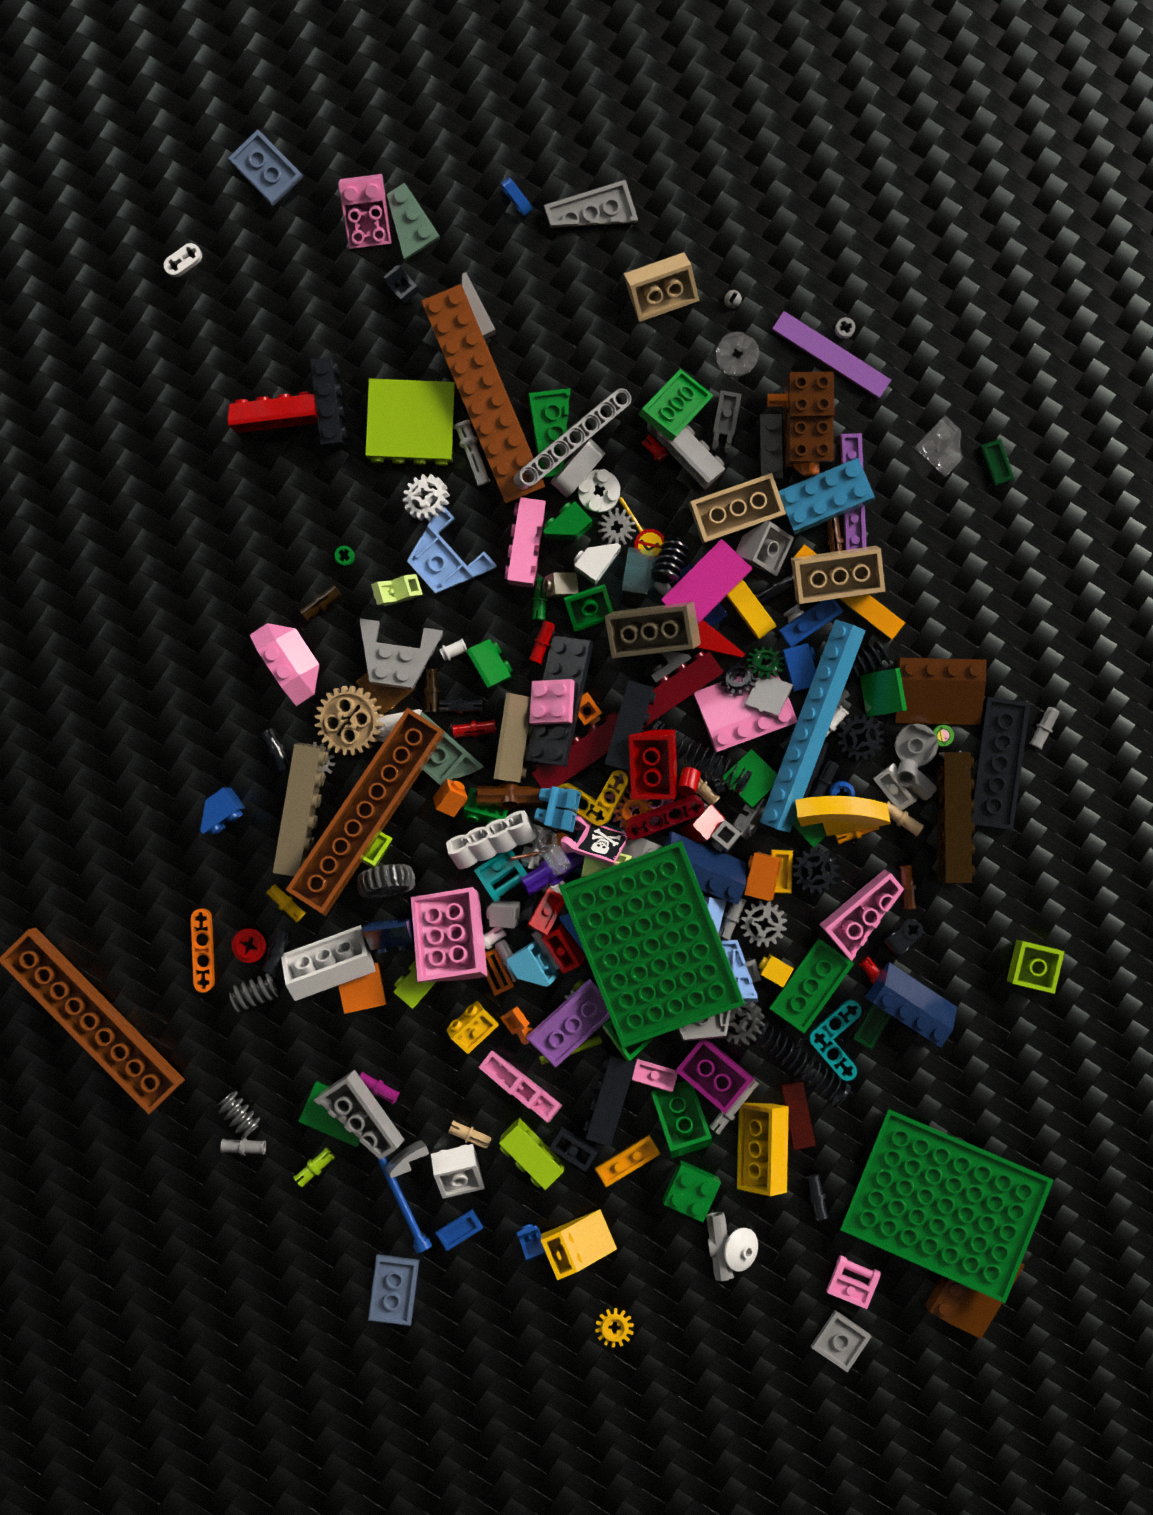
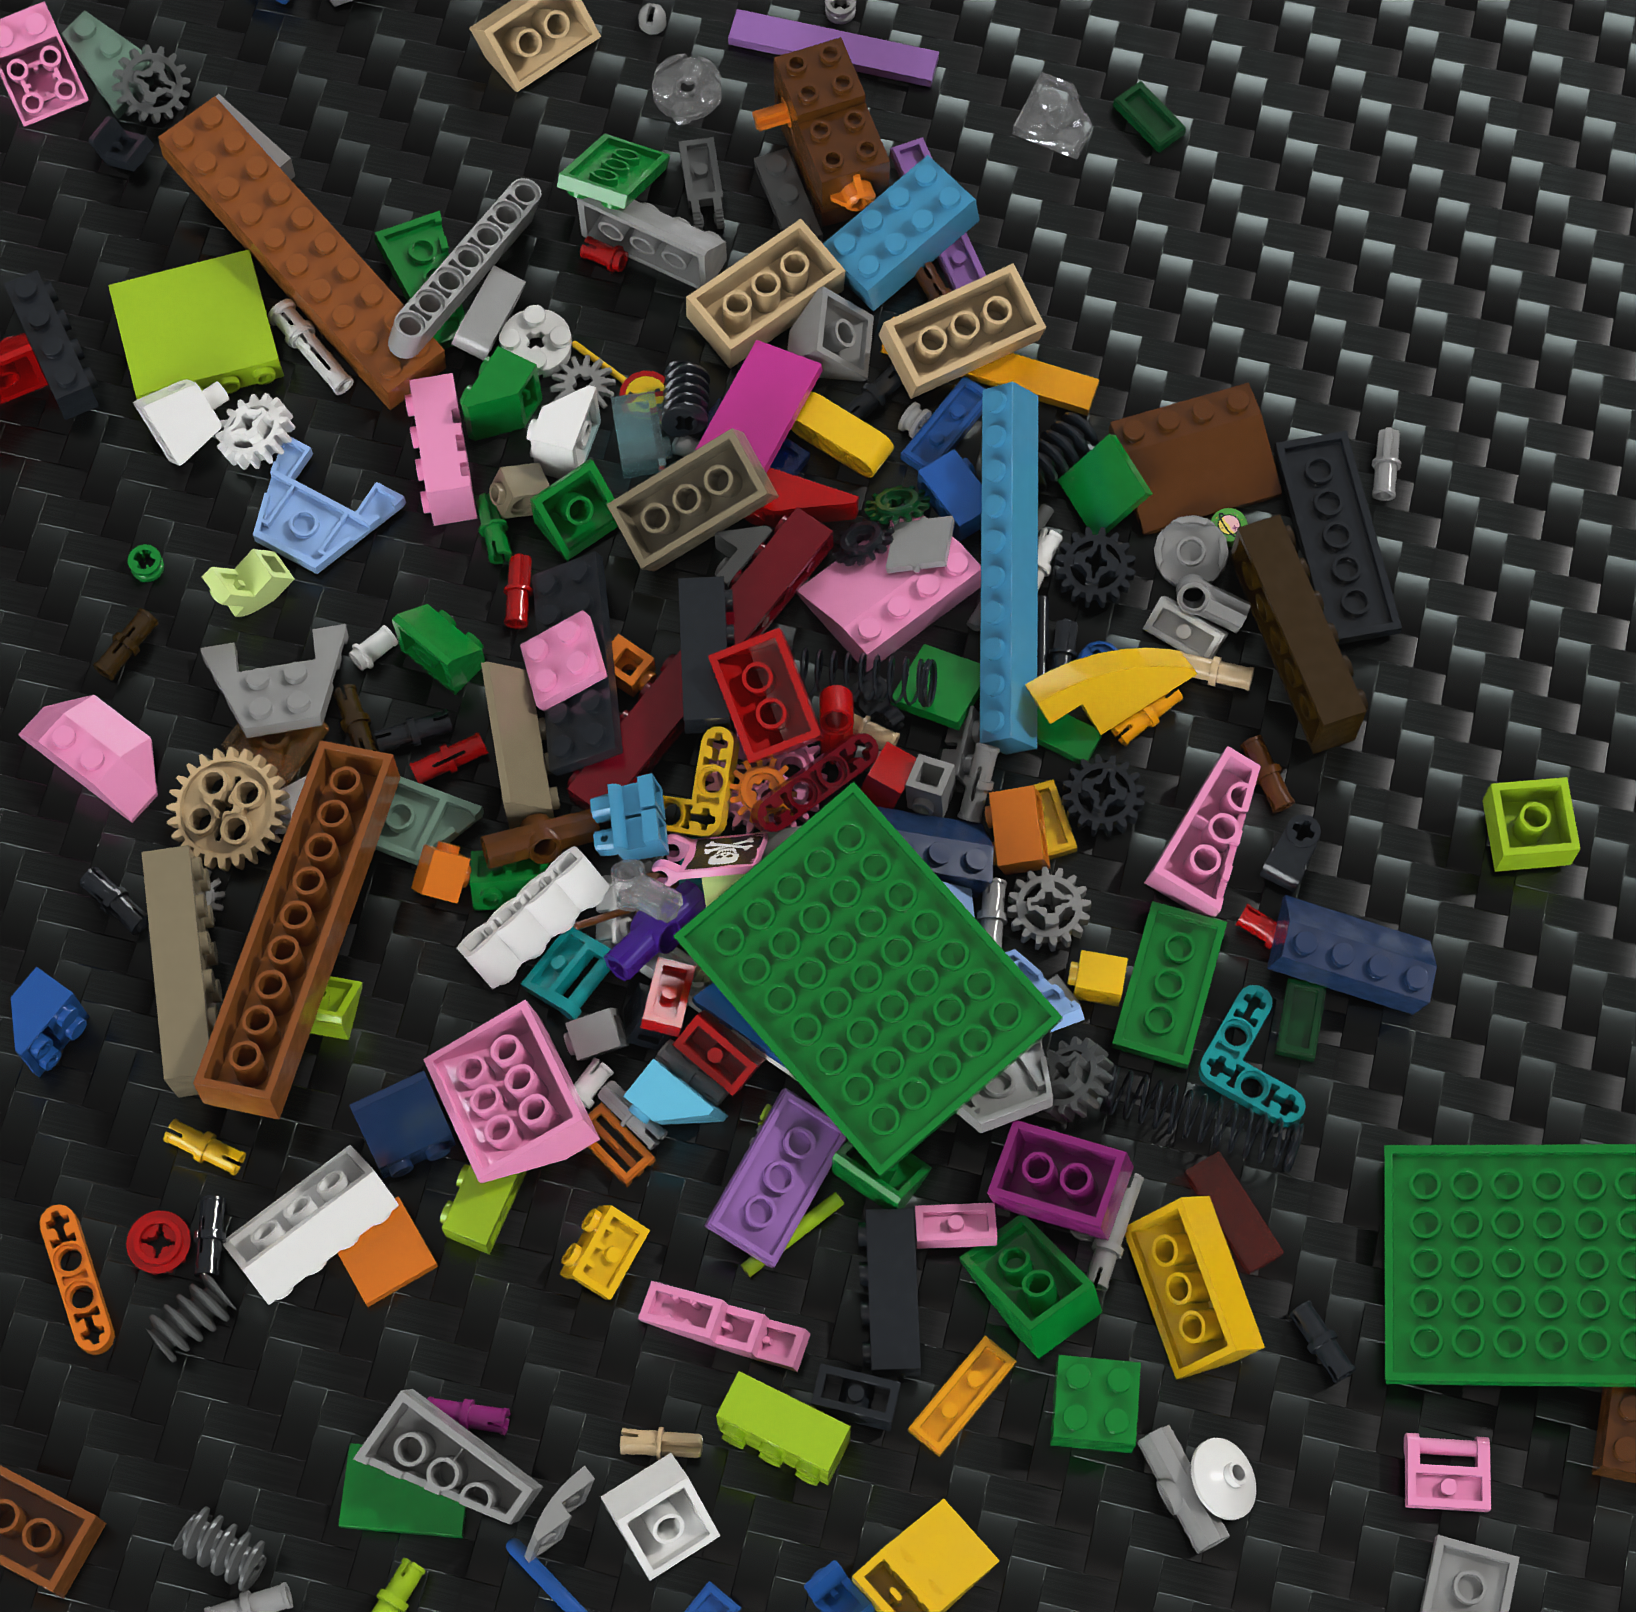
camera: 20 degrees left, 20 degrees down
dark grey gear [356,863,415,899] -> none
orange plate [500,1007,534,1045] -> none
none -> dark grey gear [112,45,191,124]
none -> white torso [133,379,229,466]
none -> light grey pin [957,743,1000,823]

